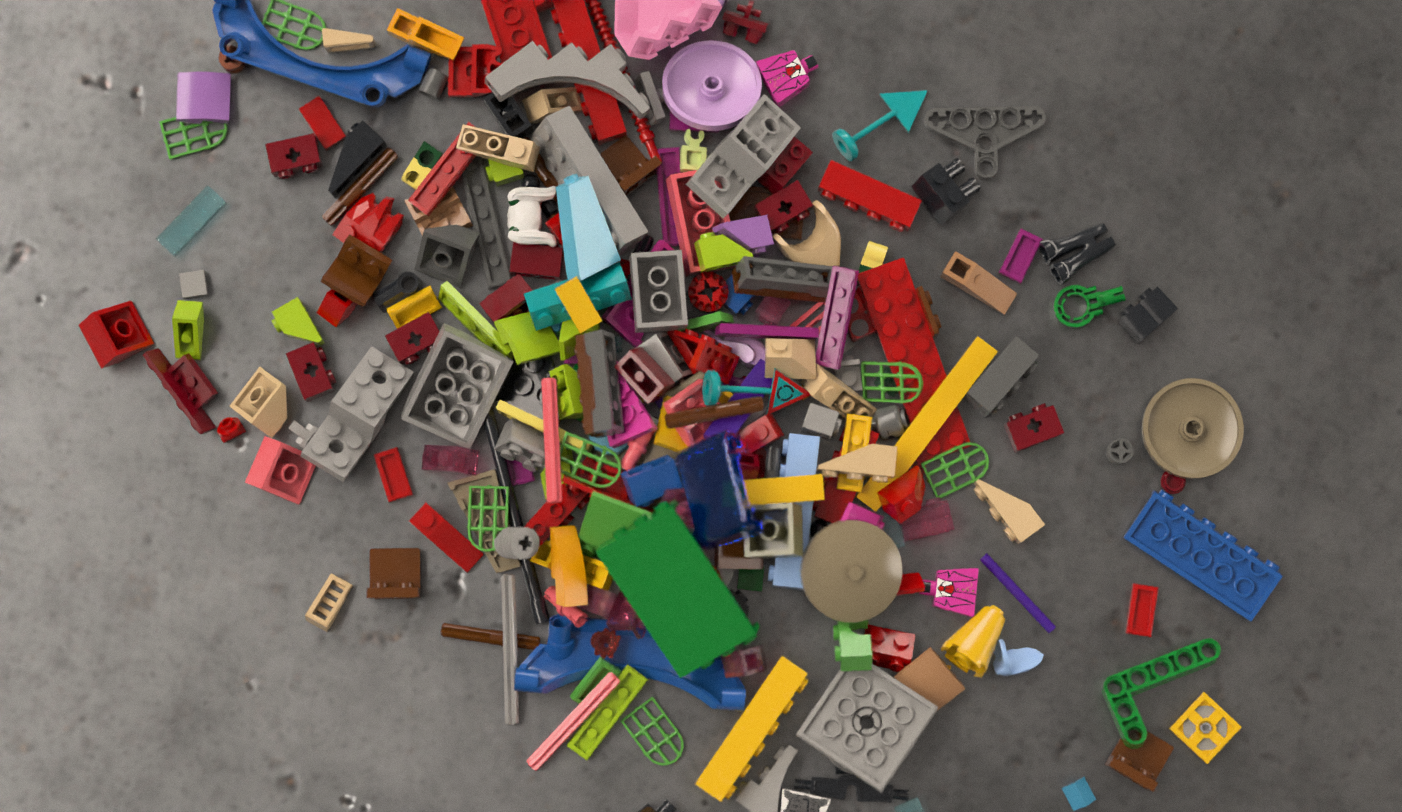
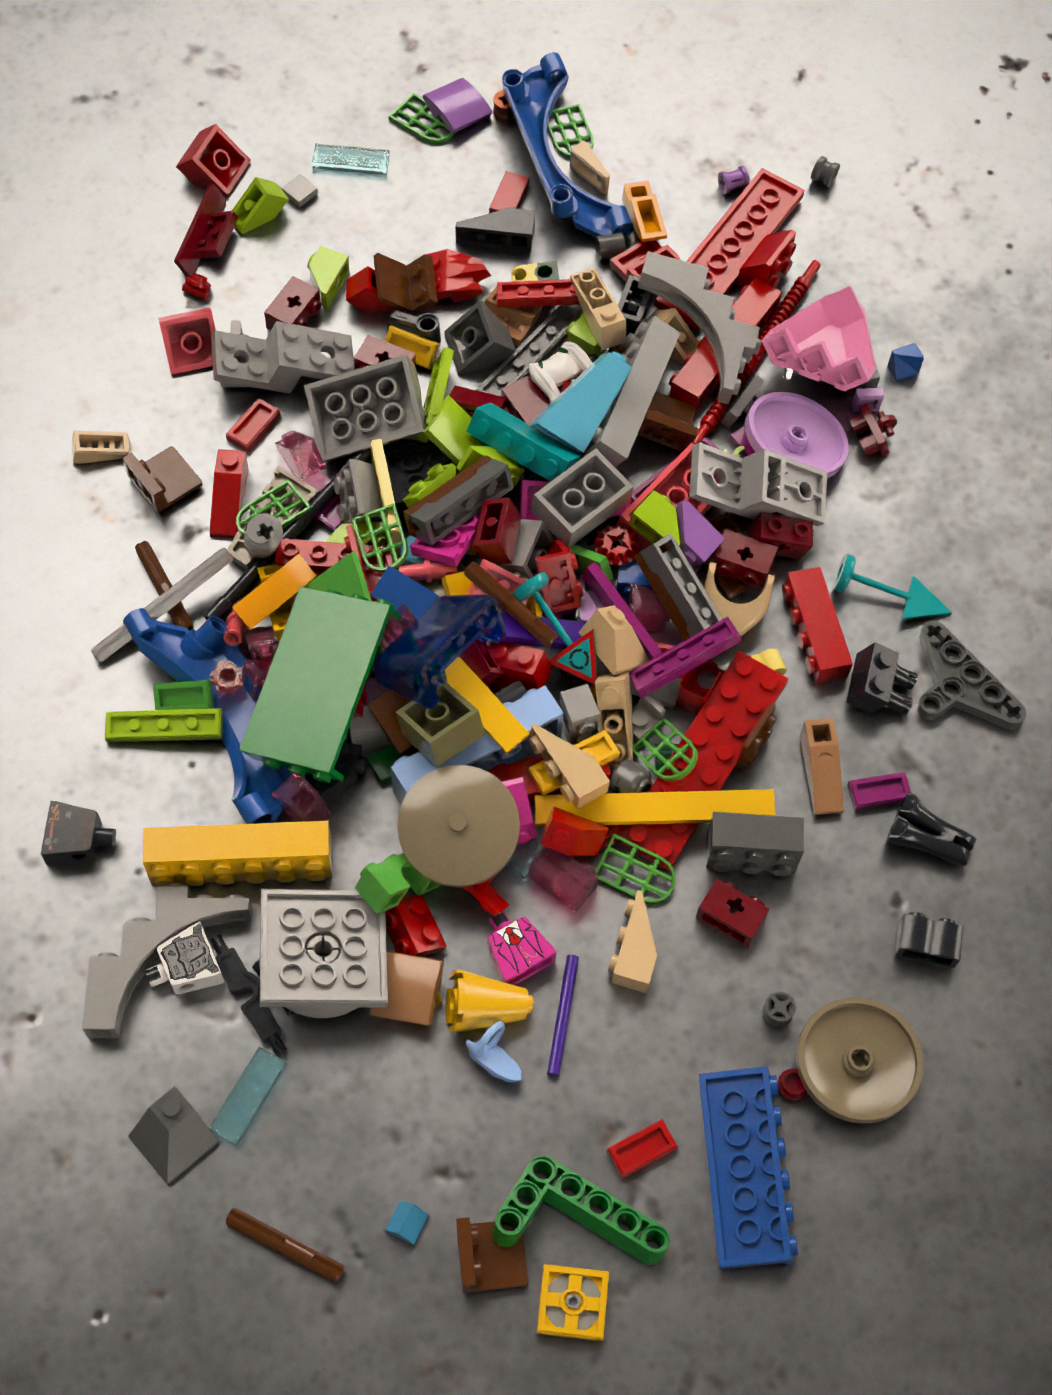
camera: 50 degrees right, 20 degrees down
tan slope [229,367,287,438] -> none
dark red brick [265,133,323,179] -> none
reddish brown axle [322,147,398,226] -> none
coral axle [527,672,620,771] -> none
coral axle [541,378,562,503] -> none
yellow tile [555,276,602,334] -> none
bright green window [620,696,684,765] -> none
dark pink torso [756,50,818,107] -> none
green pin [1054,285,1126,328] -> none

